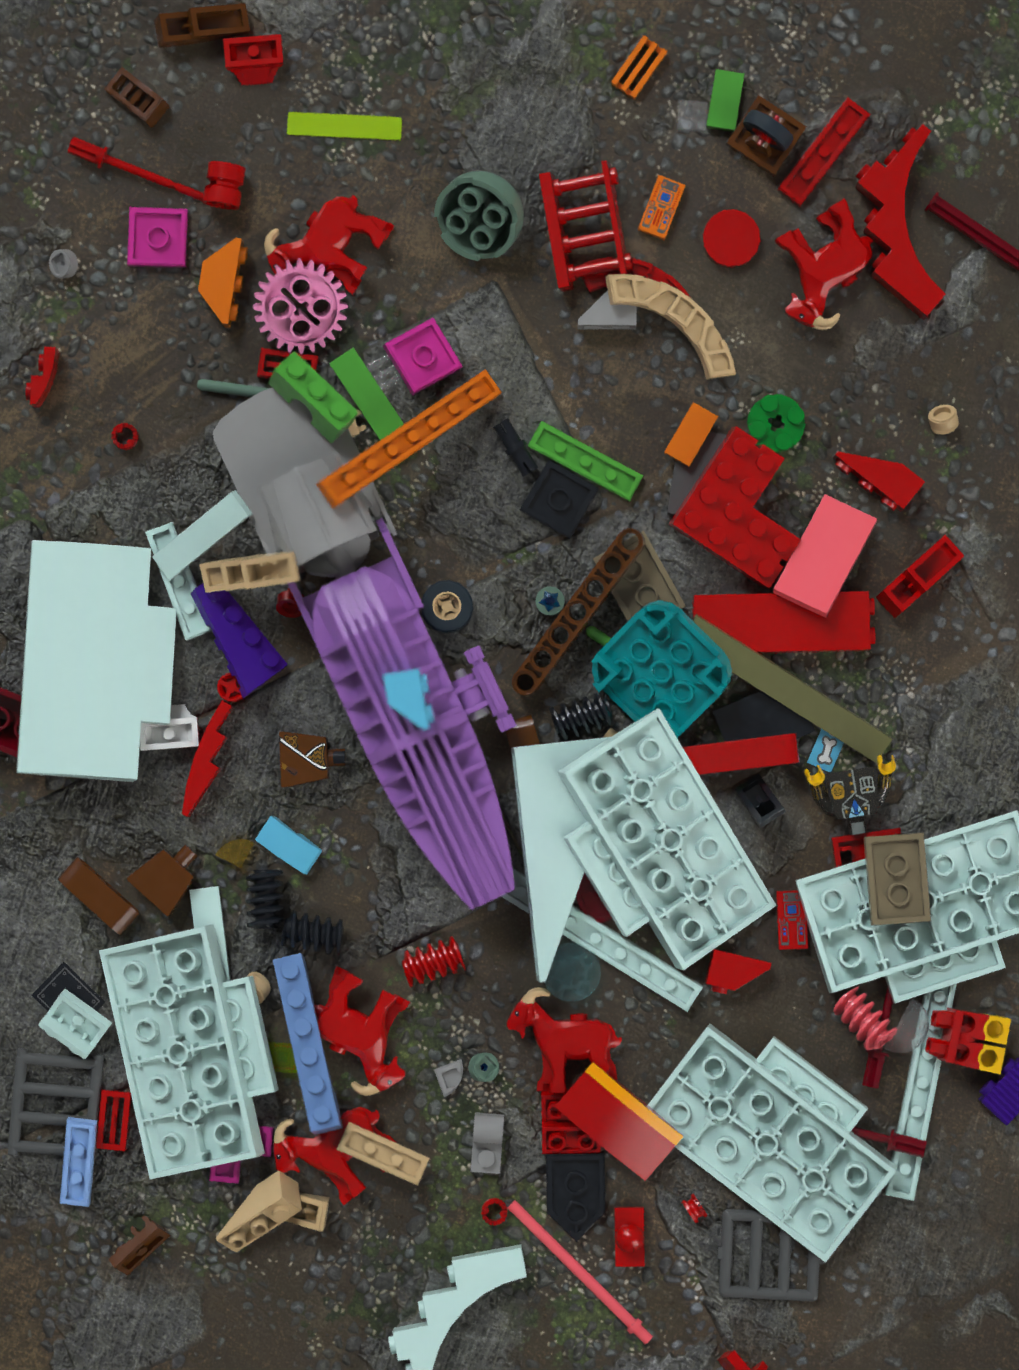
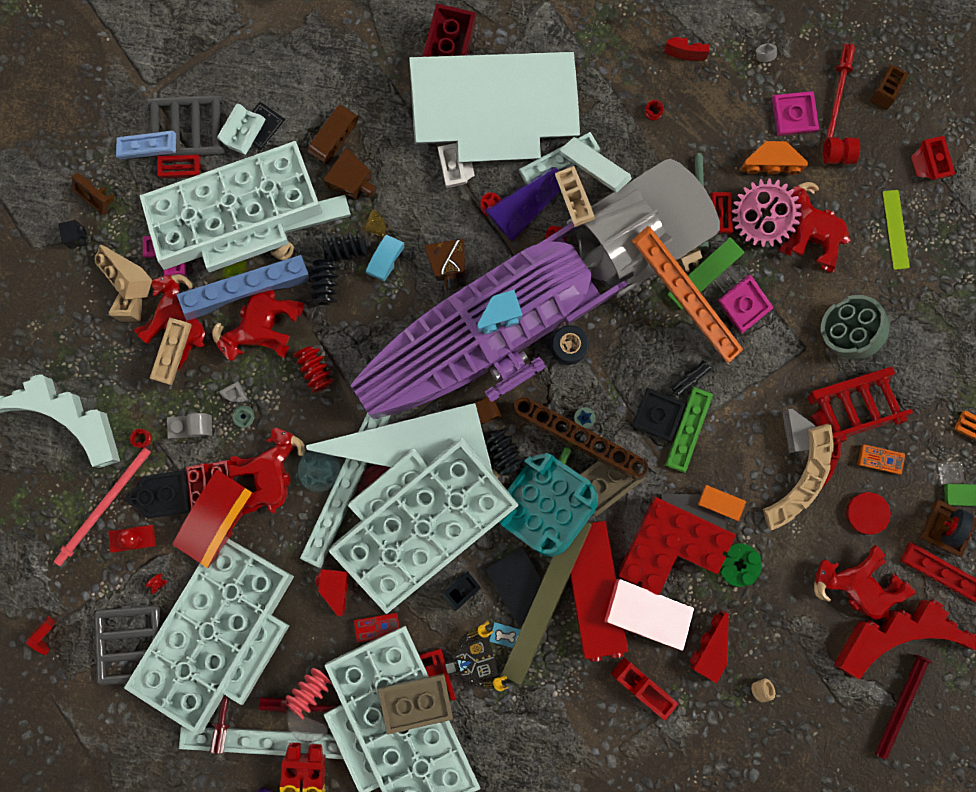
camera: 75 degrees right, 5 degrees down
reddish brown slope [154,3,250,48] -> none
red slope [182,700,234,817] -> none
bright green arch [268,351,359,444] -> none
red beam [683,733,800,775] -> none
none -> black plate [58,220,87,249]

